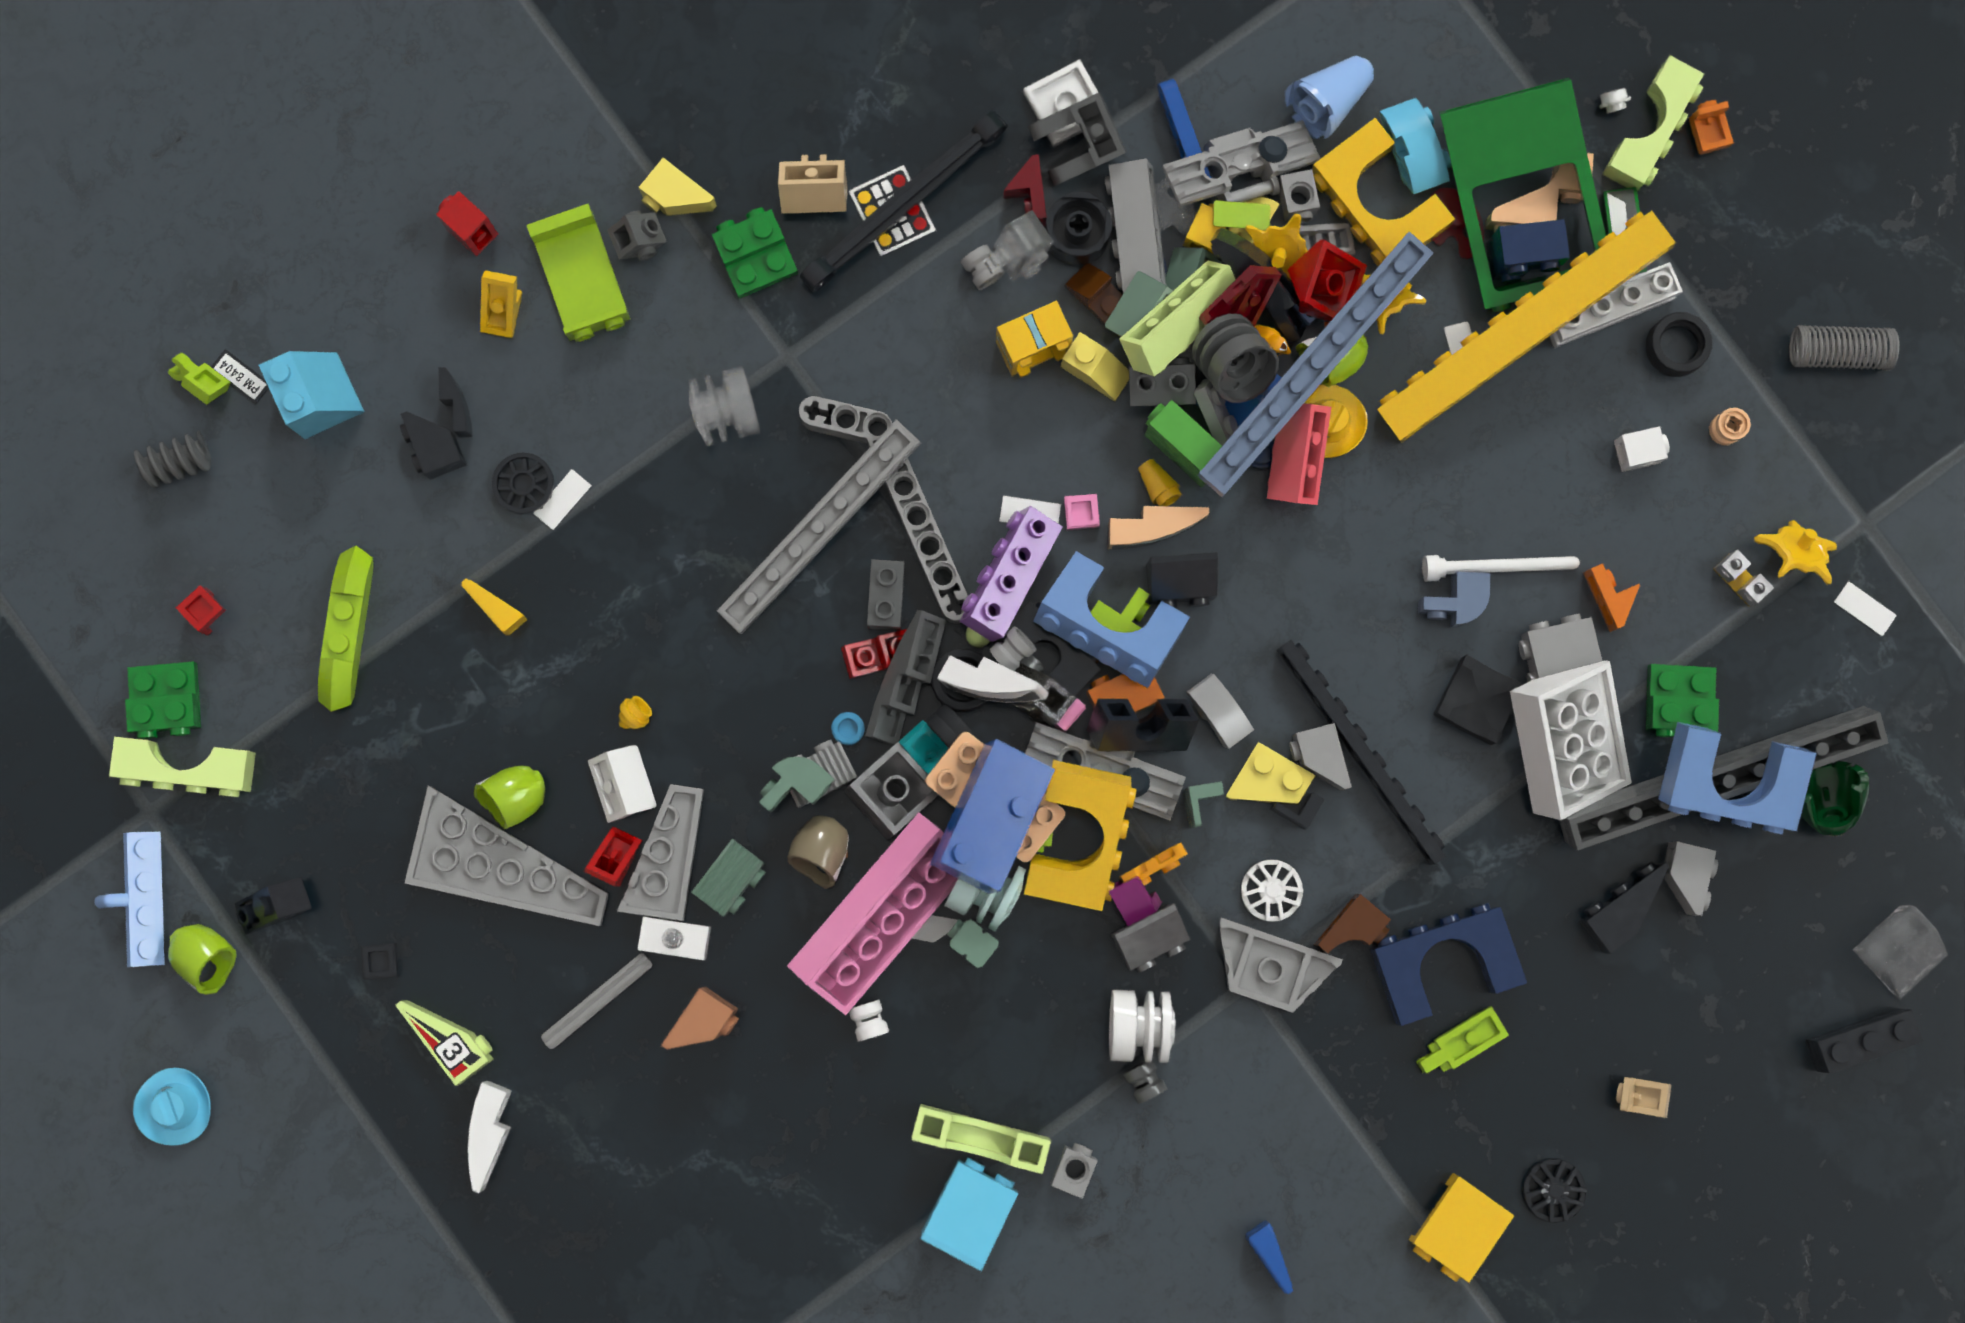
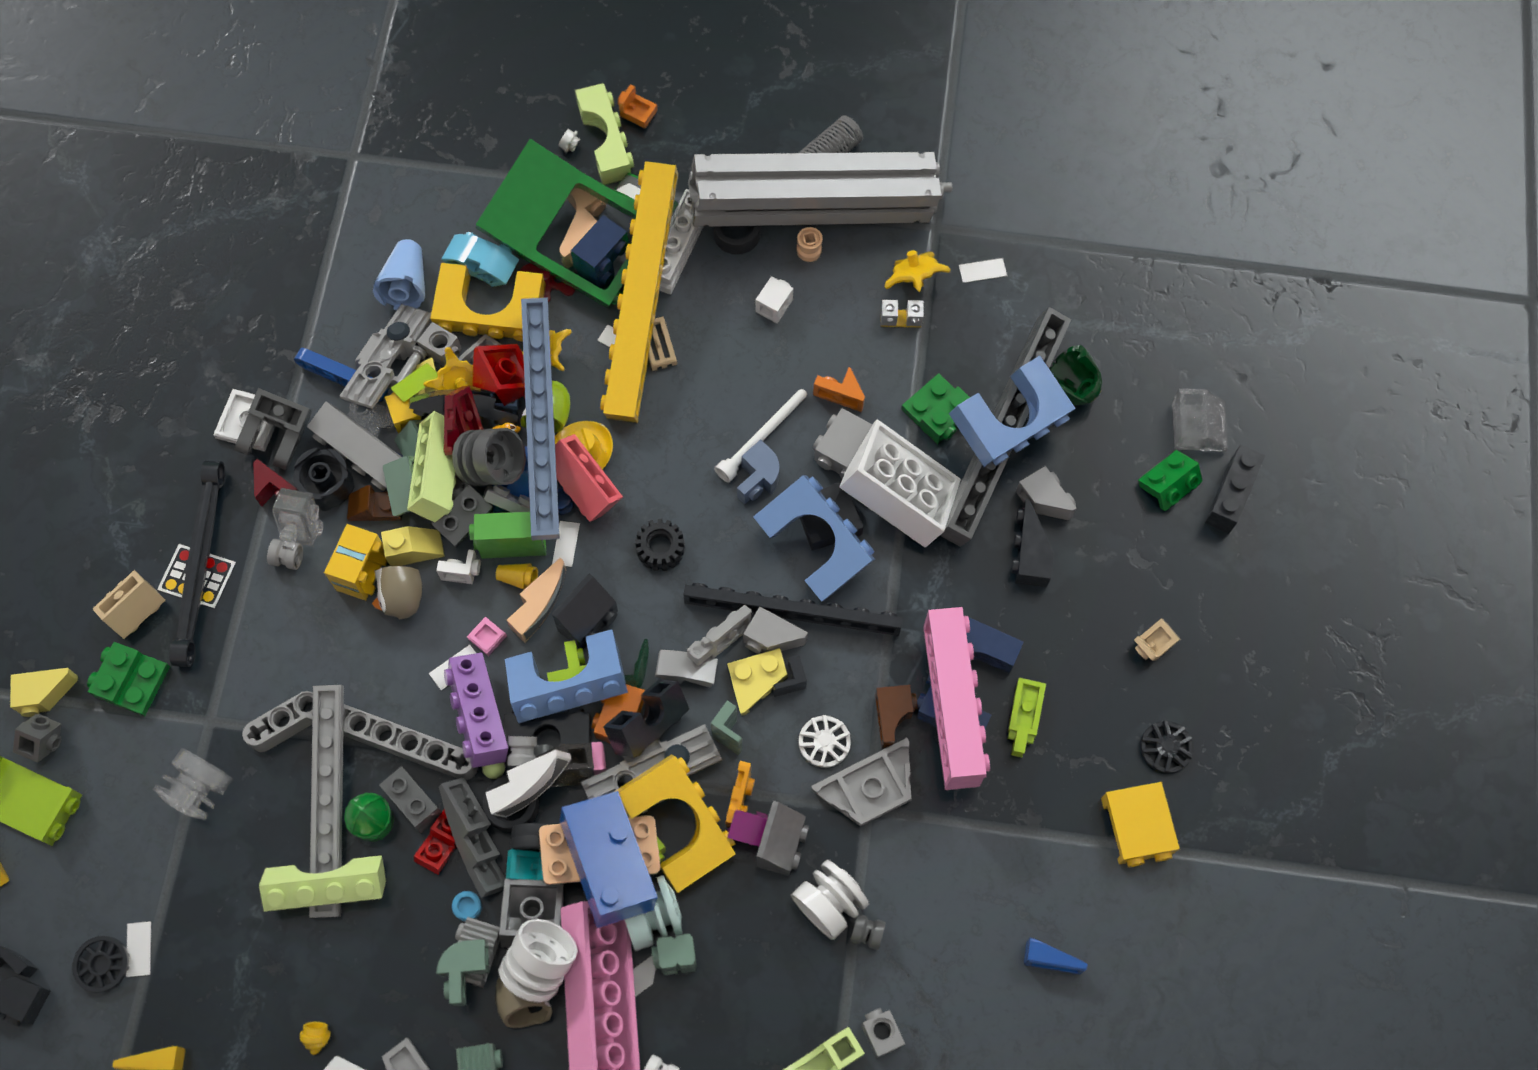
camera: 40 degrees left, 15 degrees down
none -> yellowish green arch [259,855,386,911]
none -> green helmet [344,793,394,842]
none -> dark tan piece [372,566,422,620]
none -> white bracket [436,550,481,584]
none -> white wheel [499,919,578,1002]
none -> white sticker [552,521,580,567]
none -> clear green bar [624,639,649,689]
none -> black tyre [635,519,685,571]
none -> tan tile [648,316,677,371]
none -> light grey hinge [687,605,752,666]
none -> light grey brick [688,152,952,227]
none -> medium blue arch [753,475,875,602]
none -> bright pink brick [923,607,990,790]
none -> green bracket [1138,450,1202,511]

